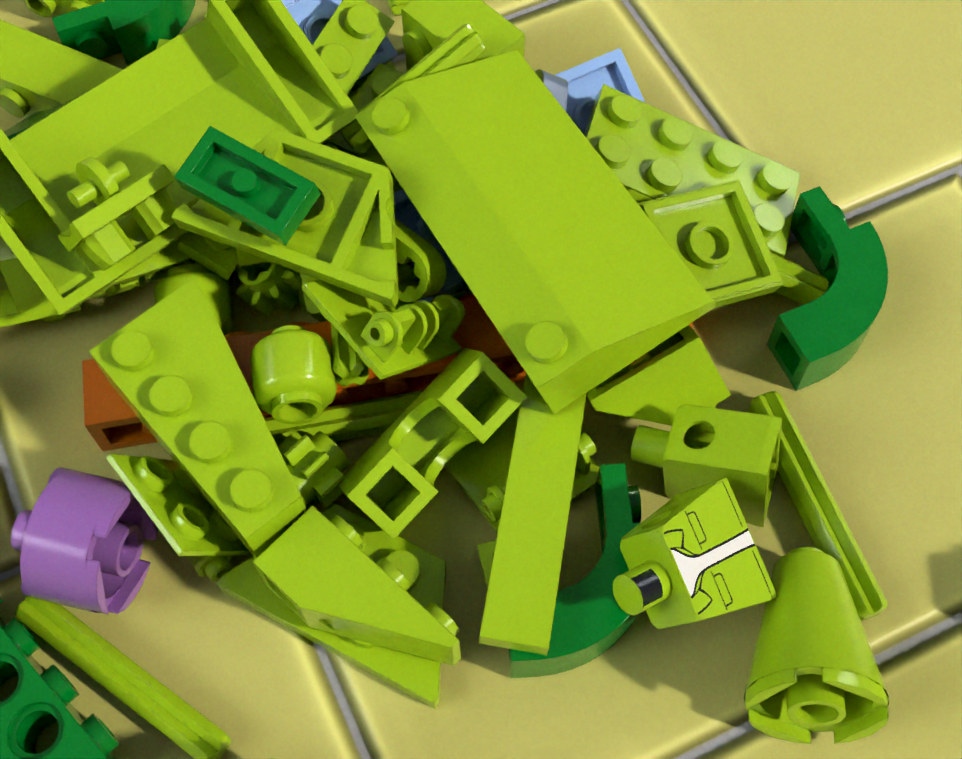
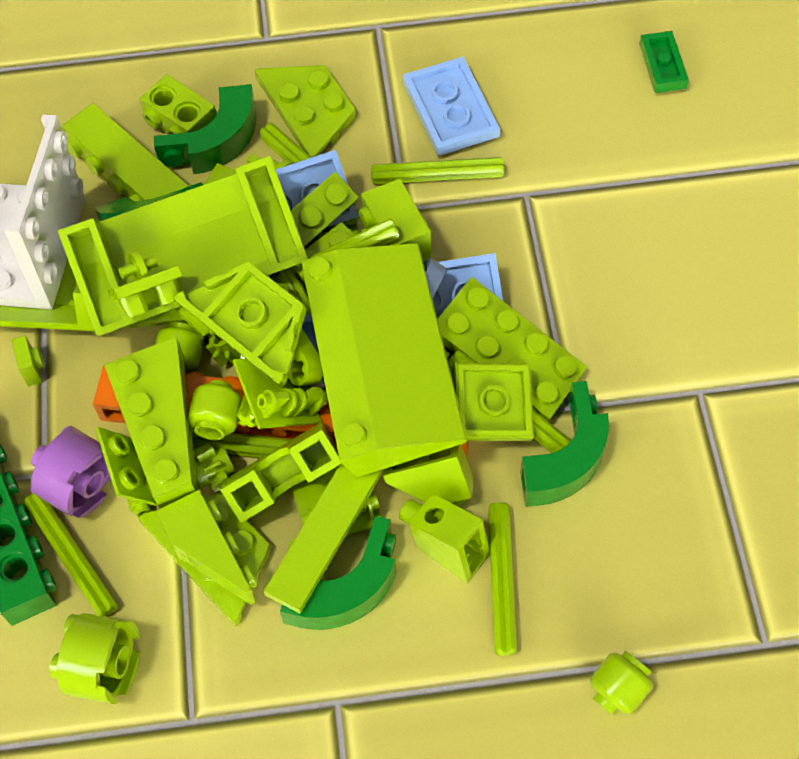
camera: 20 degrees right, 0 degrees up
green plate [174,126,321,246] -> none
lime torso [613,477,778,629] -> none
lime cone [744,547,889,744] -> none

